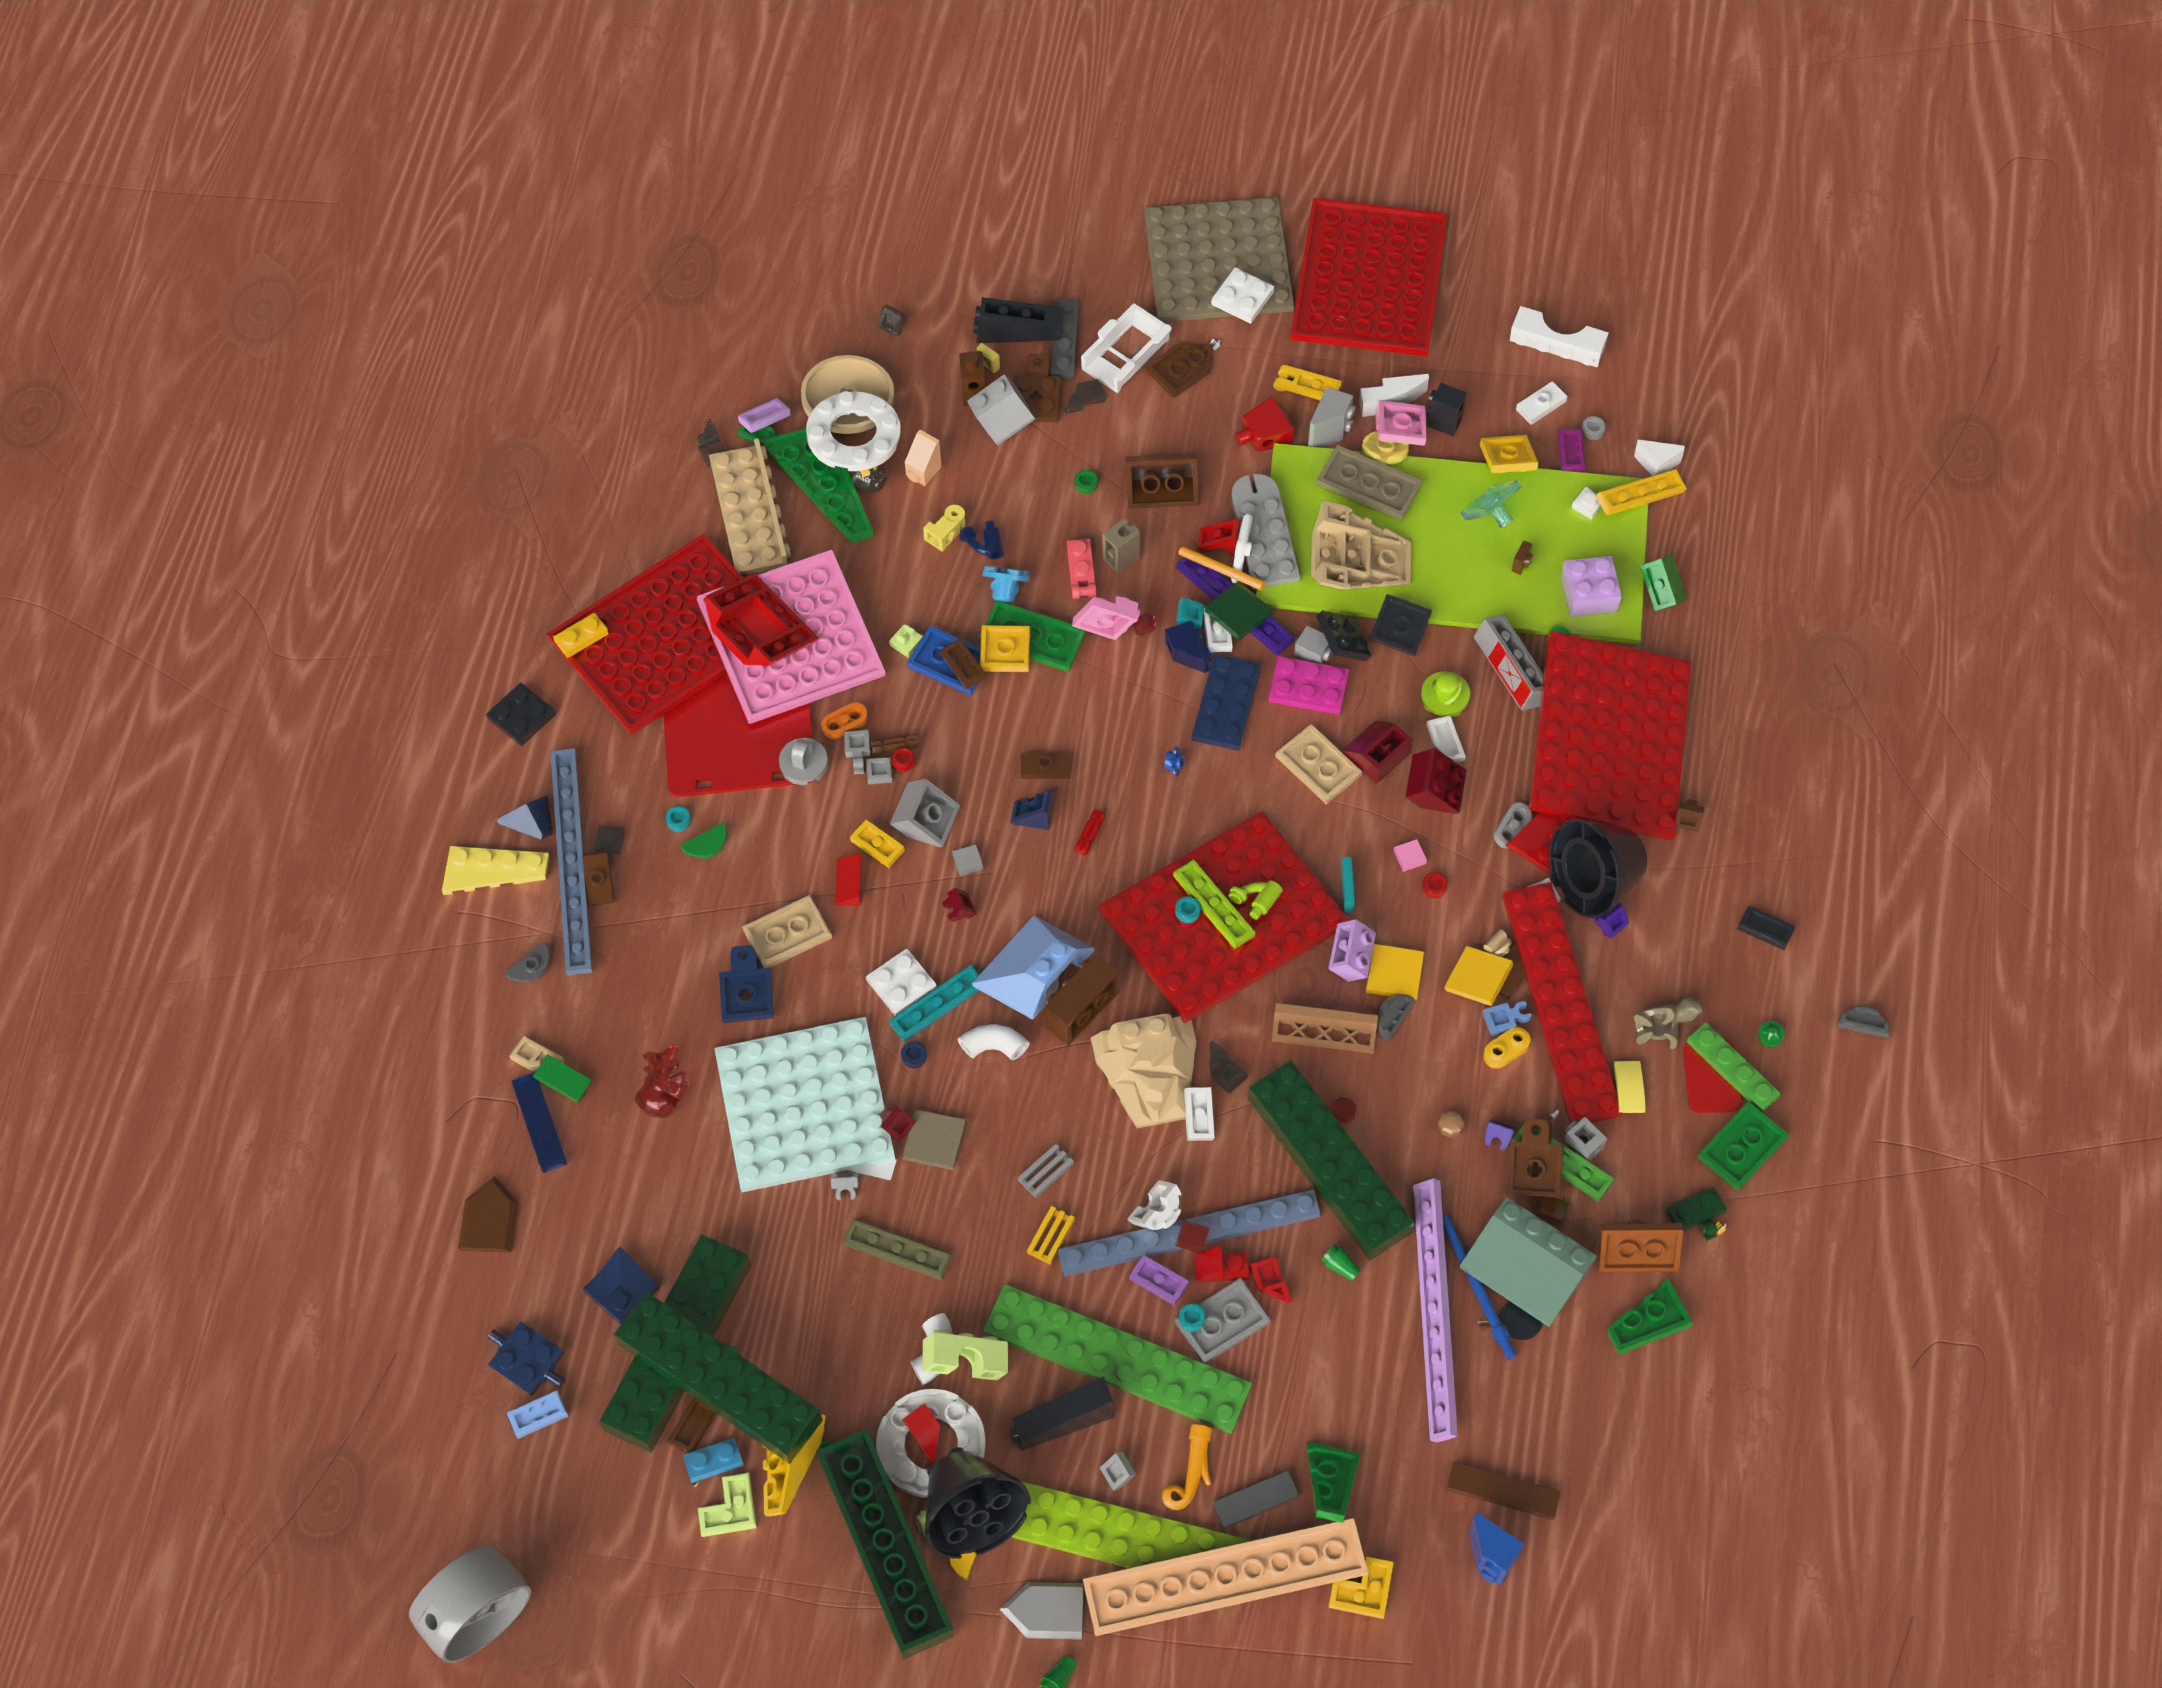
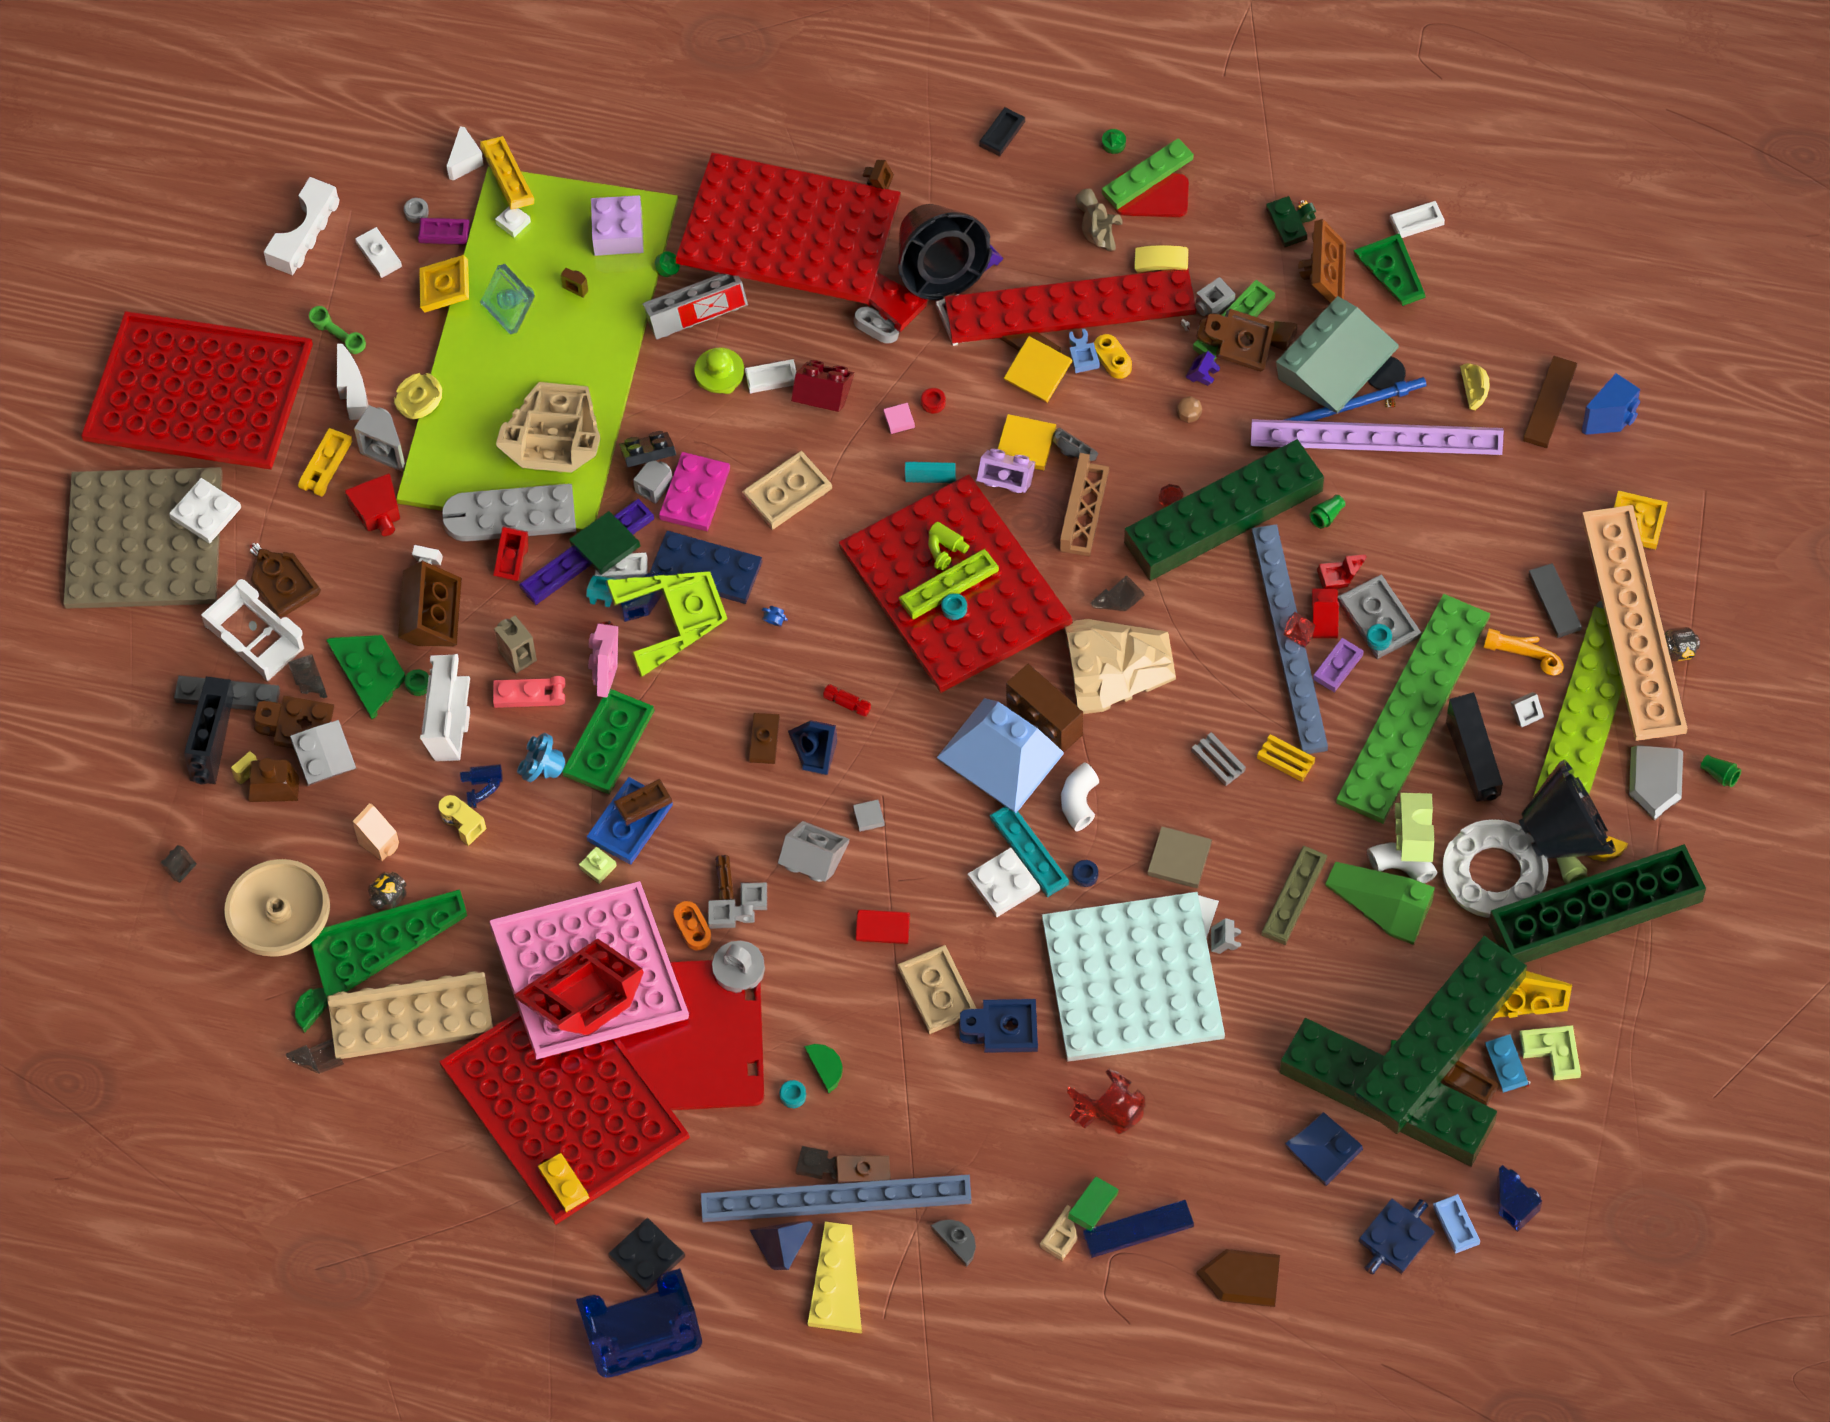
camera: 85 degrees left, 0 degrees up
light grey cylinder [409,1545,531,1663] -> none
lavender tile [738,398,790,433] -> none
white plate [806,391,901,471] -> none
yellow plate [850,820,905,868] -> none
dark red tile [879,1106,916,1142] -> none
red plate [891,748,916,772] -> none
red slope [902,1403,940,1464] -> none
dark red tile [942,888,976,922] -> none
yellow tile [980,625,1030,672] -> none
white cylinder [1127,1180,1181,1230] -> none
light orange bar [1179,546,1265,591] -> none
white plate [1184,1087,1215,1141] -> none
white piece [1231,514,1253,584] -> none
green wing [1306,1442,1361,1523] -> none
dark tan plate [1316,445,1423,521] -> none
dark red slope [1342,720,1413,783] -> none
black plate [1370,594,1432,657] -> none
bright pink plate [1375,400,1427,446] -> none
black brick [1426,383,1467,437] -> none
tan plate [1484,930,1512,957] -> none
panel [1640,555,1687,611] -> none
green plate [1697,1101,1789,1191] -> none
dark grey plate [1837,1006,1890,1038] -> none
none -> bright green bar [309,306,366,354]
none -> green wing [326,635,406,720]
none -> white tile [412,545,443,566]
none -> white piece [420,654,470,761]
none -> clear blue windscreen [576,1268,702,1378]
none -> lime wing [606,572,728,677]
none -> bright green wedge [1326,862,1435,945]
none -> white tile [1389,201,1445,238]
none -> light yellow plate [1460,363,1489,410]
none -> clear blue slope [1497,1165,1542,1232]
none -> clear smoke head [1664,627,1700,661]

